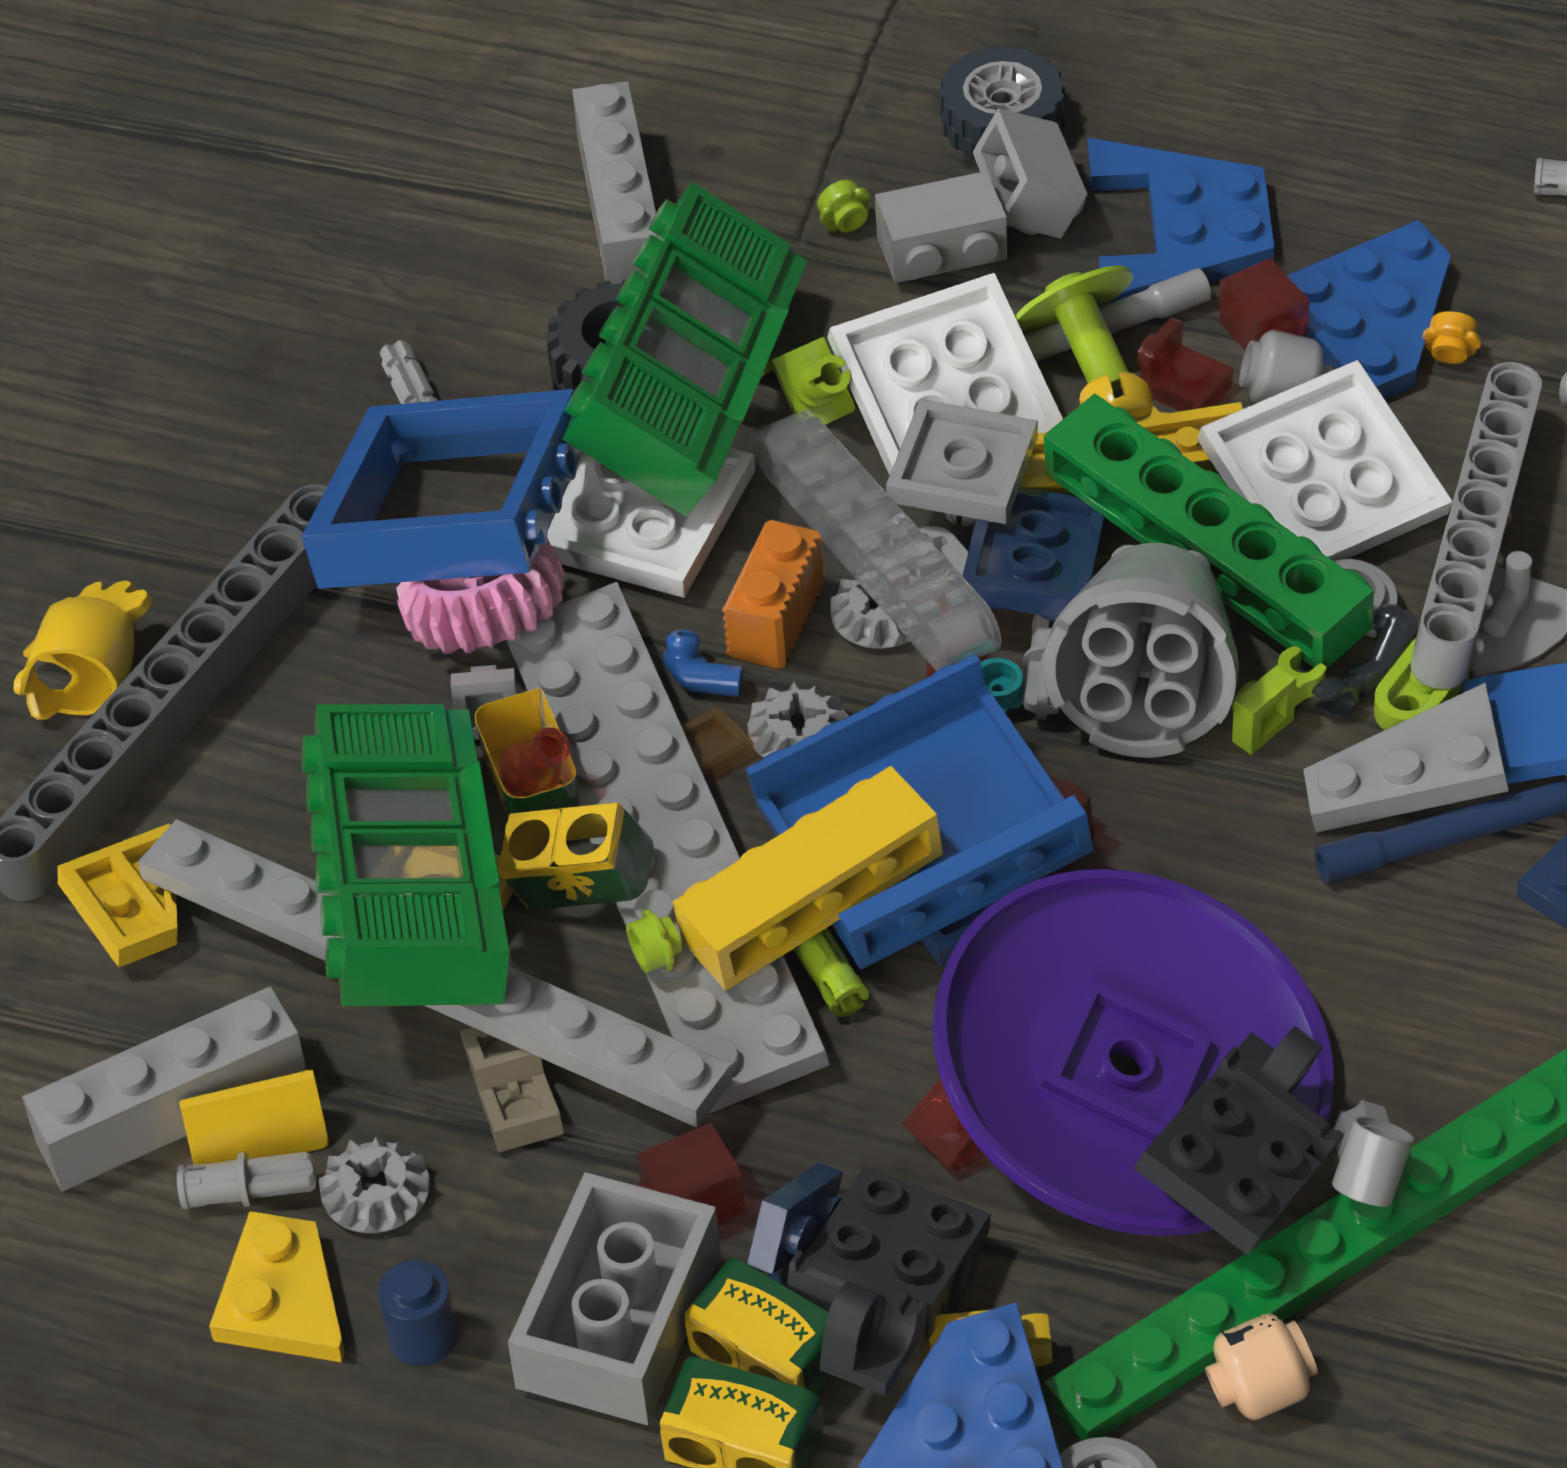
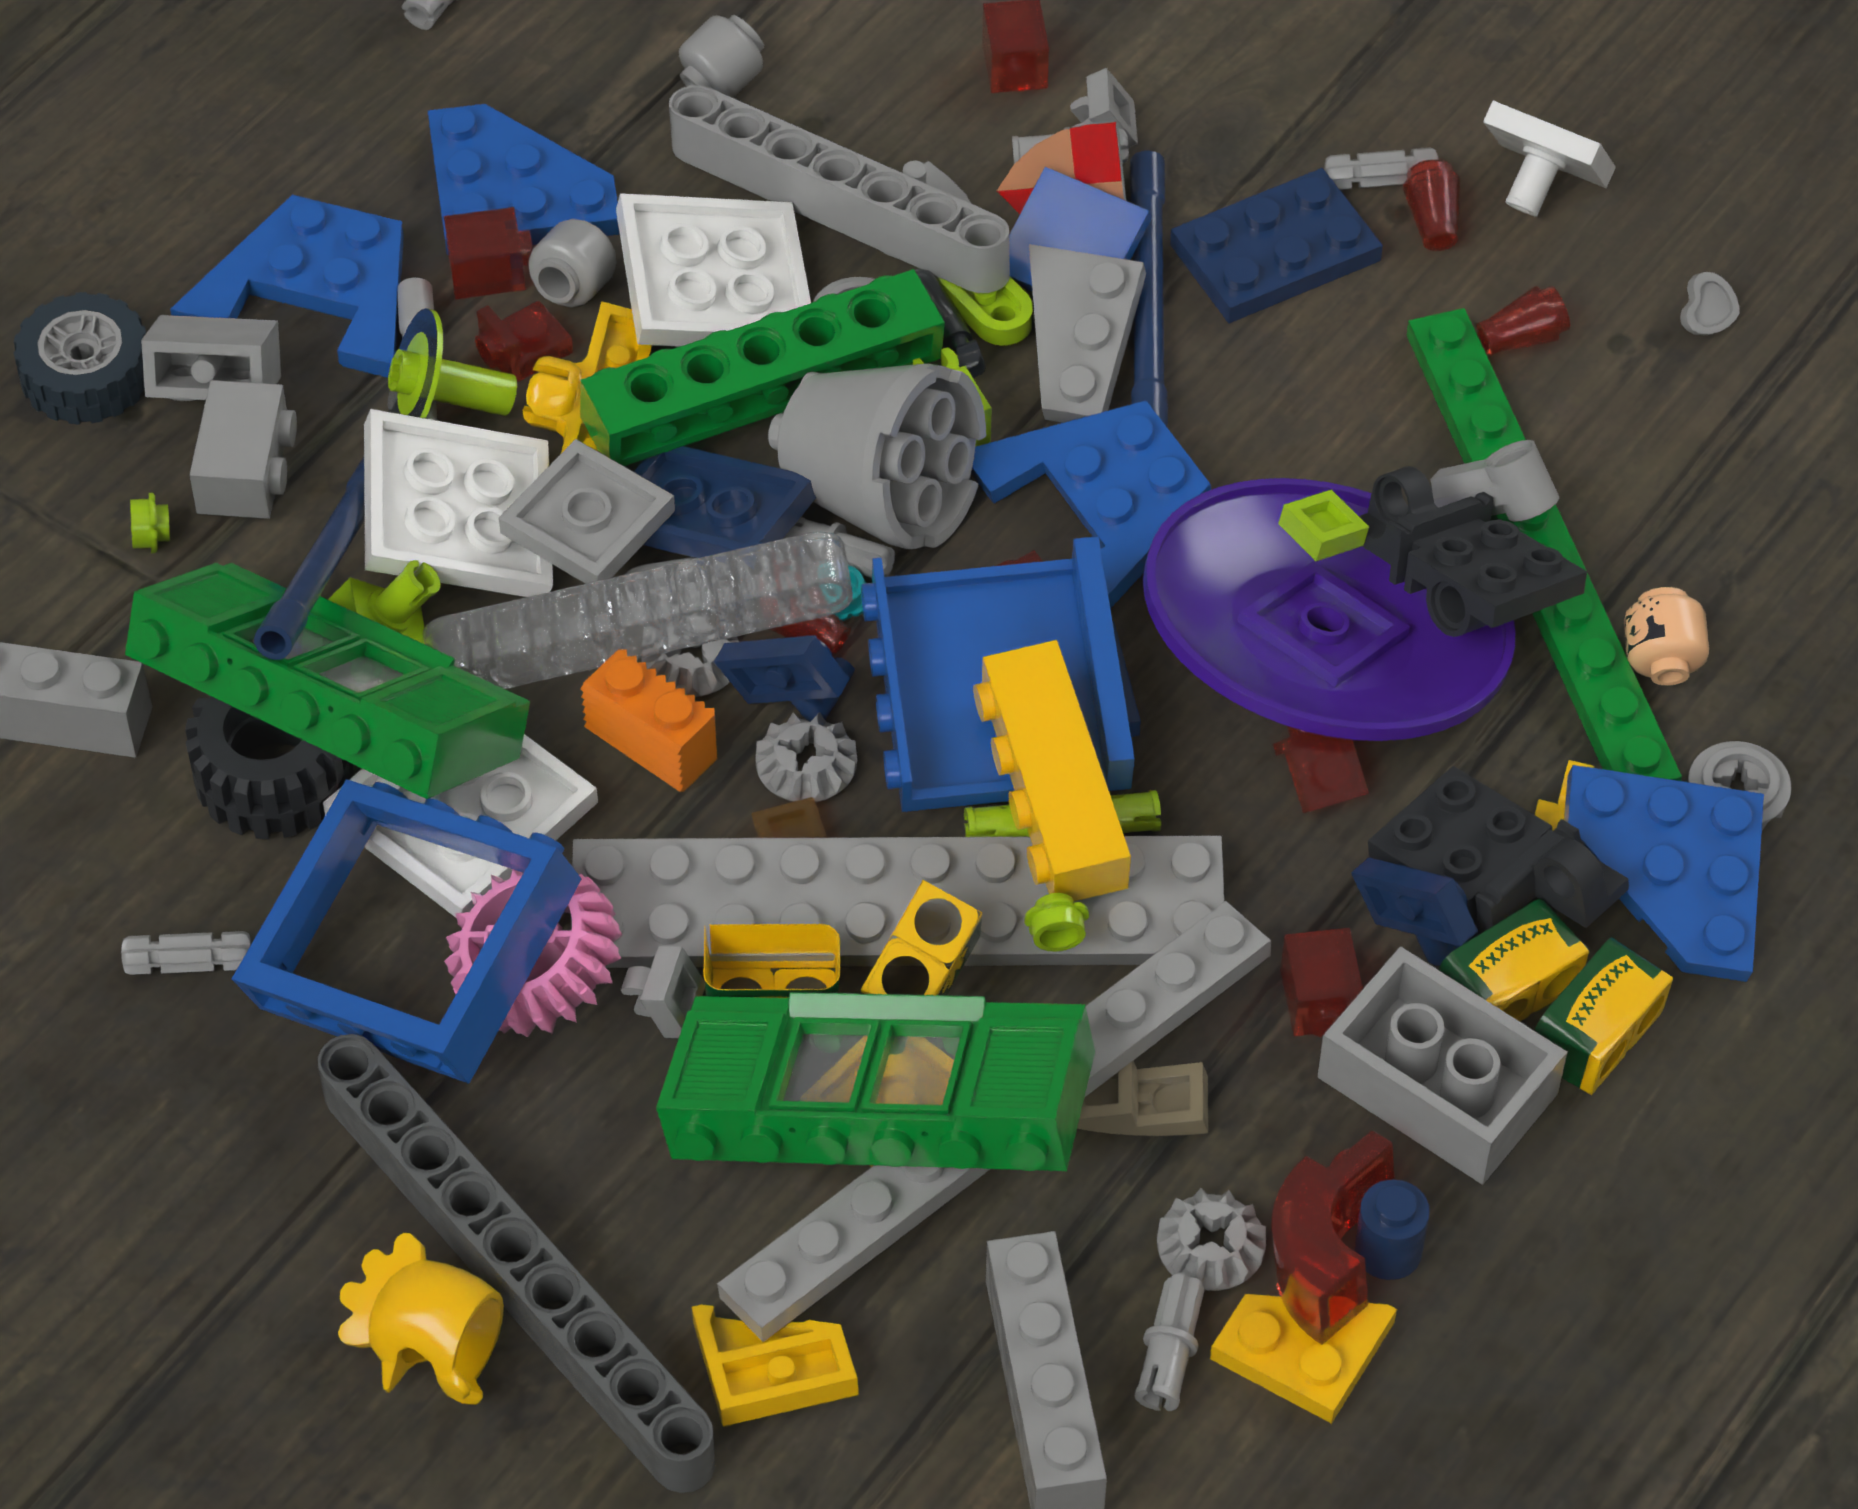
camera: 75 degrees left, 5 degrees up
yellow slope [179,1070,329,1165] -> none
clear red cone [499,727,570,798] -> none
blue arm [663,630,744,697] -> none
light orange plate [1422,311,1481,364] -> none
none -> dark blue piece [254,457,365,660]
none -> dark blue plate [713,635,855,722]
none -> blue wing [971,400,1212,609]
none -> clear red arch [1272,1130,1395,1345]
none -> lime plate [1278,490,1369,561]

